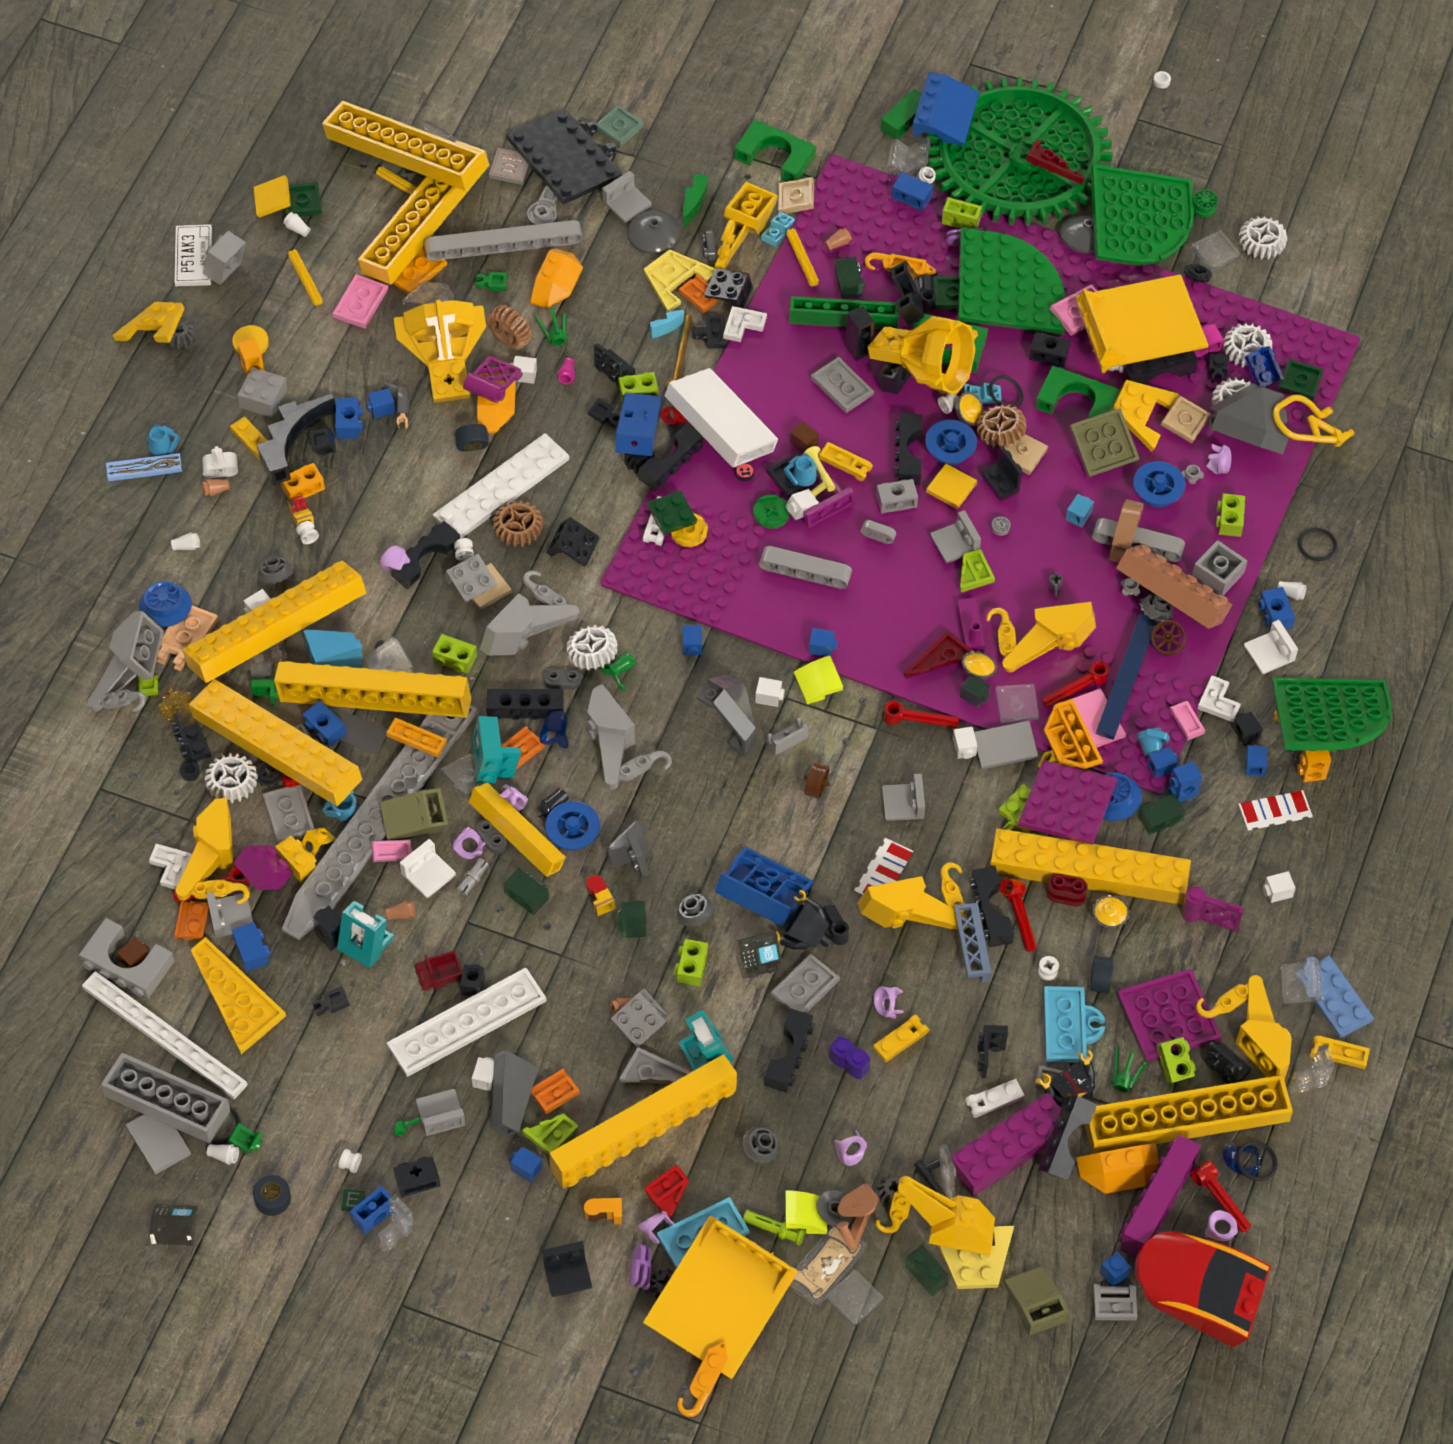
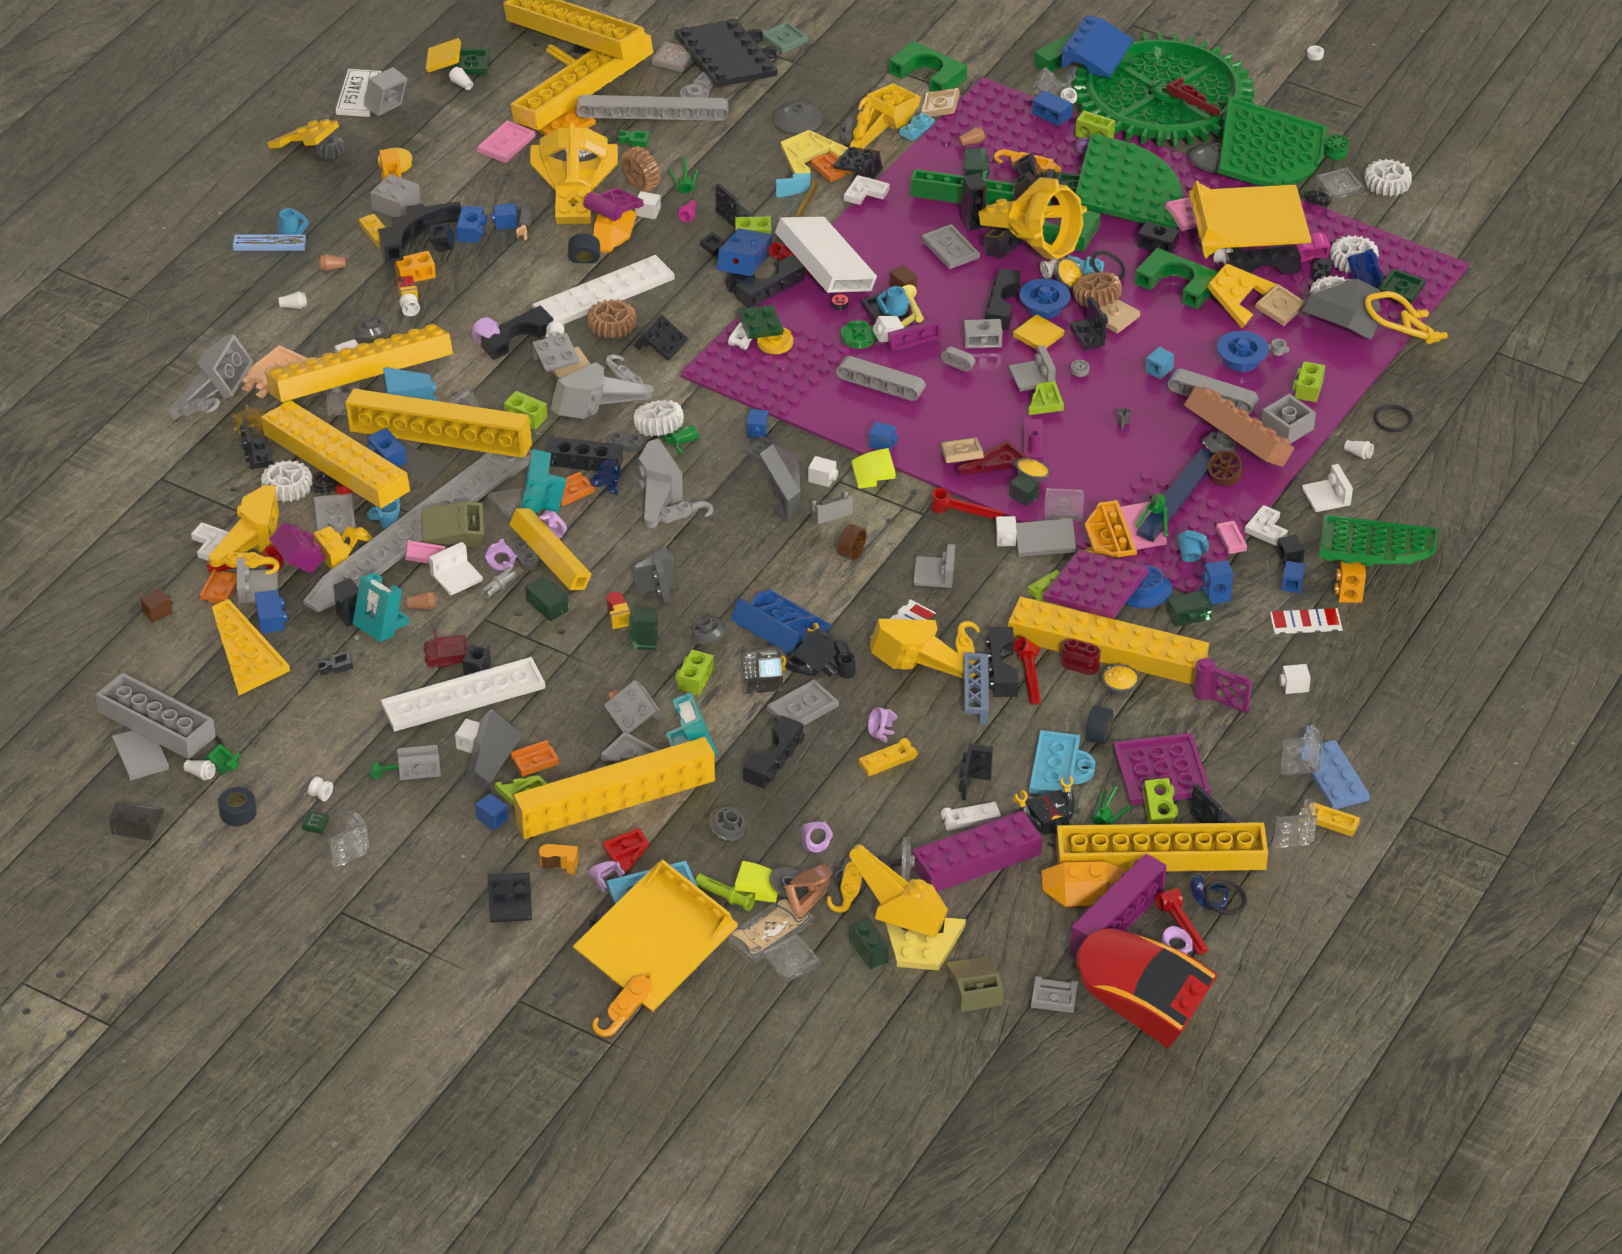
camera: 10 degrees right, 15 degrees down
light grey arch [79,918,175,999] -> none
white plate [82,971,247,1099] -> none
lime tile [138,675,159,696] -> none
blue wheel [139,581,192,627] -> none
black tile [180,761,200,781] -> none
white beam [202,446,238,479] -> none
green bracket [251,679,279,705] -> none
yellow axle [288,249,323,306] -> none
blue brick [350,1186,396,1235] -> none
light orange plate [386,718,447,758] -> none
black brick [393,1157,441,1198] -> none
light orange wedge [530,248,583,309] -> none
black piece [537,788,569,818] -> none
blue wheel [545,801,600,851] -> none
light grey bracket [602,171,652,223] -> none
medium lavender arm [629,1244,652,1290] -> none
green slope [683,174,708,227] -> none
black hinge [692,315,726,349] -> none
yellow axle [786,228,819,287] -> none
yellow plate [819,442,873,481] -> none
dark purple brick [829,1036,870,1079] -> none
yellow slope [986,602,1096,673] -> none
white wheel [1038,956,1059,981] -> none
arch [1038,1093,1097,1181] -> none
red axle [1041,661,1109,708] -> none
olive plate [1069,408,1140,478] -> none
blue brick [1099,1252,1131,1286] -> none
medium nougat arch [1109,499,1144,563] -> none
light grey plate [1121,578,1141,596] -> none
blue brick [1147,747,1179,779] -> none
yellow slope [1196,975,1292,1080] -> none
lavender piece [1206,444,1231,474] -> none
blue brick [1258,587,1295,630] -> none
none -> tan plate [940,437,984,463]
none -> green plant [1135,494,1168,537]

